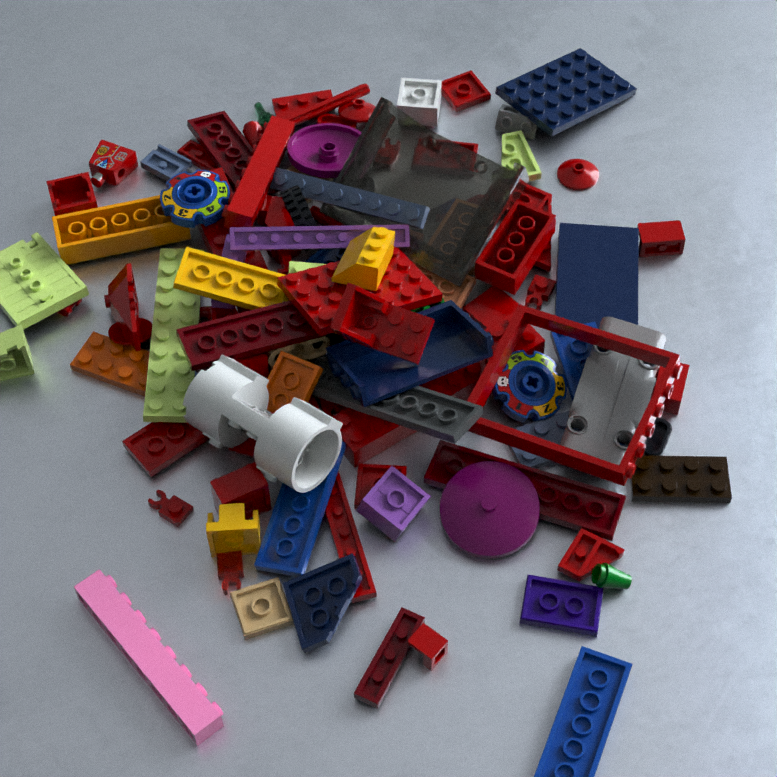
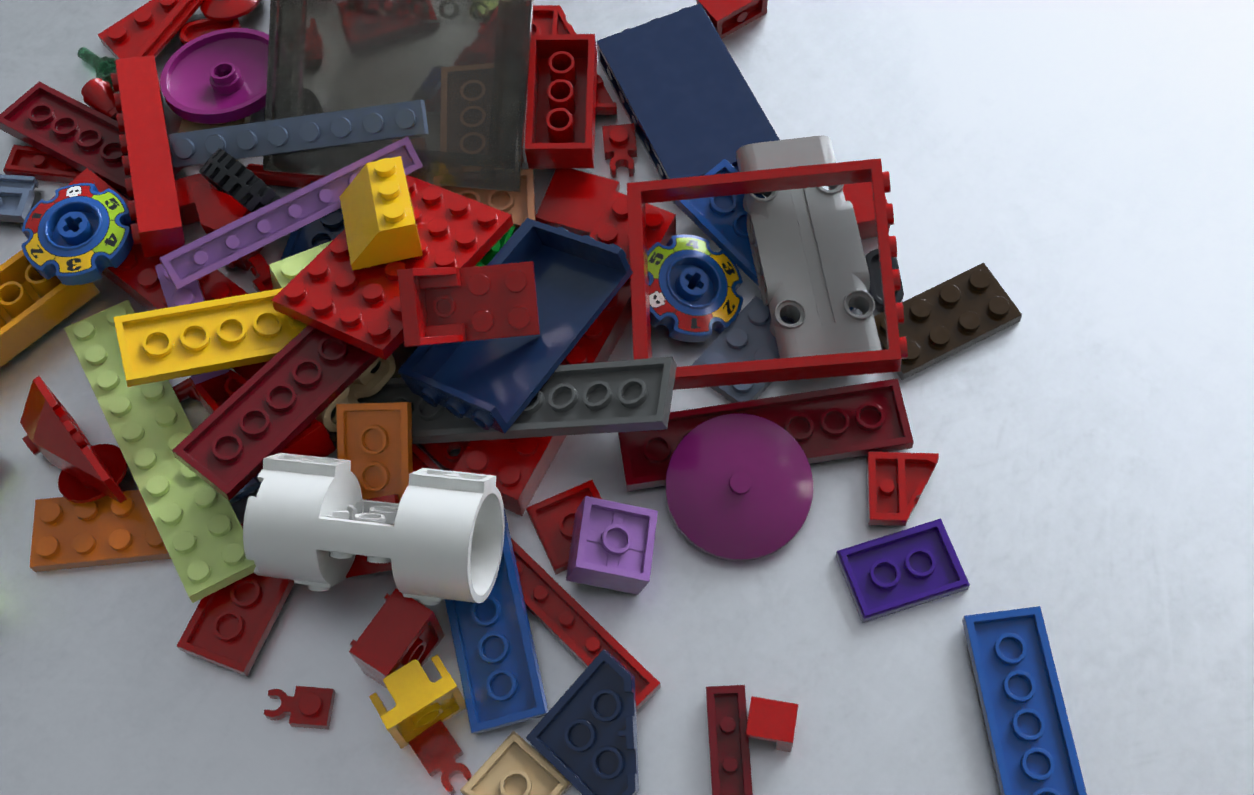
camera: 25 degrees left, 10 degrees up
green cone [591,563,632,590] -> none

